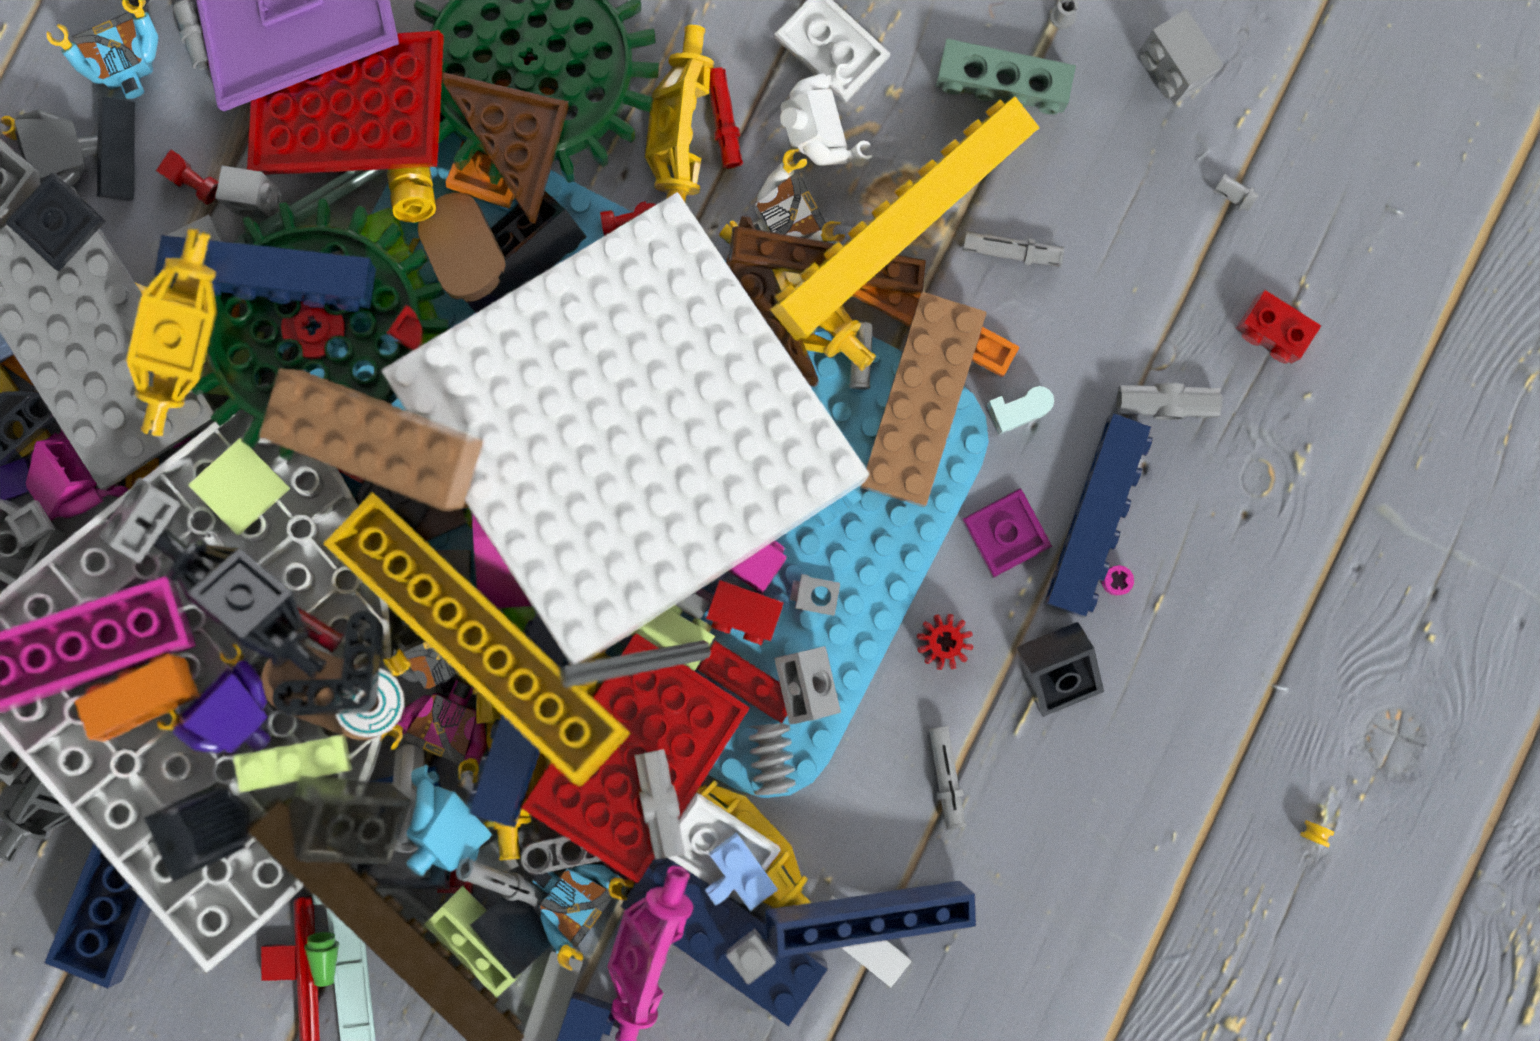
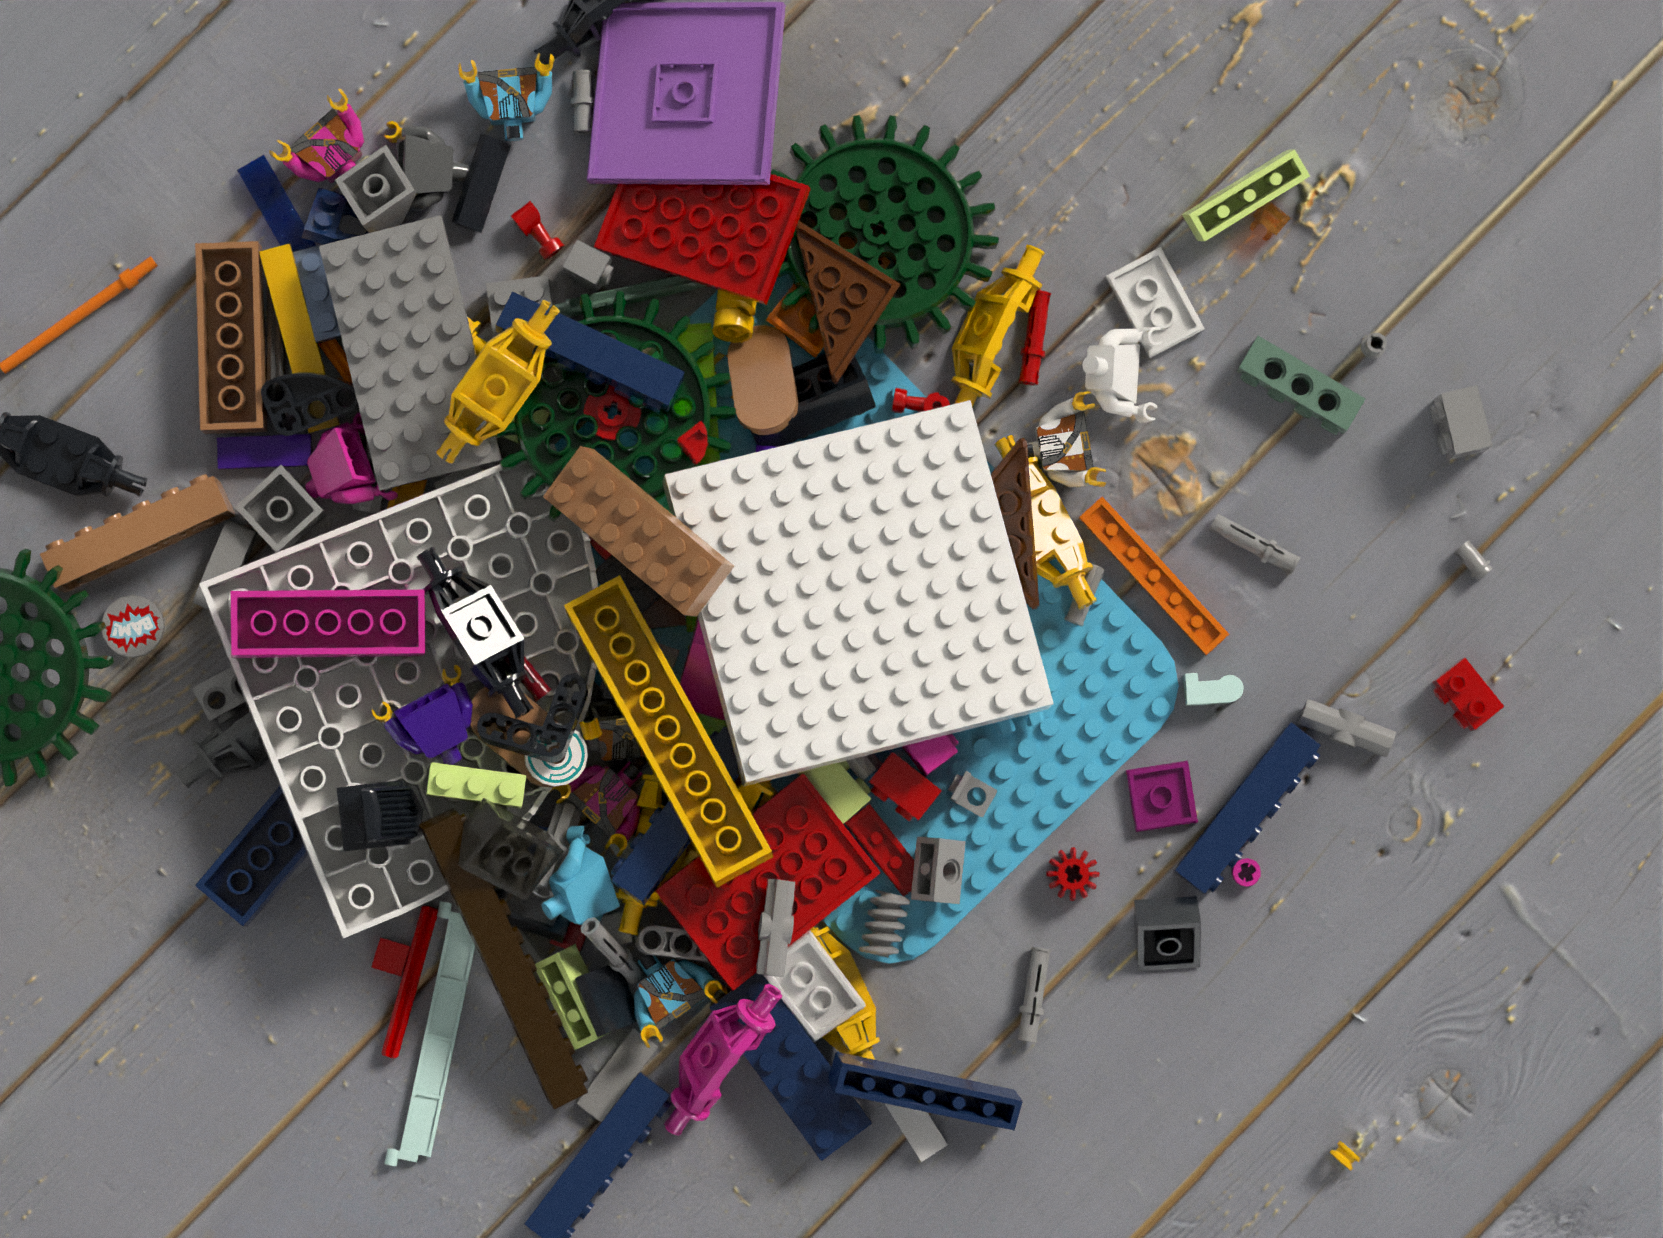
camera: 20 degrees right, 0 degrees up
black tile [5,172,106,271] -> none
light grey tile [5,500,56,548] -> none
orange brick [74,653,200,742] -> none
light grey brick [99,477,180,563] -> none
yellowish green tile [188,438,290,536] -> none
bright green cone [304,932,339,987] -> none
dark grey axle [559,640,711,687] -> none
light blue plate [705,833,778,911] -> none
light grey brick [727,929,776,984] -> none
reddish brown tile [729,226,926,295] -> none
yellow brick [770,97,1040,341] -> none
medium nougat brick [860,292,987,508] -> none

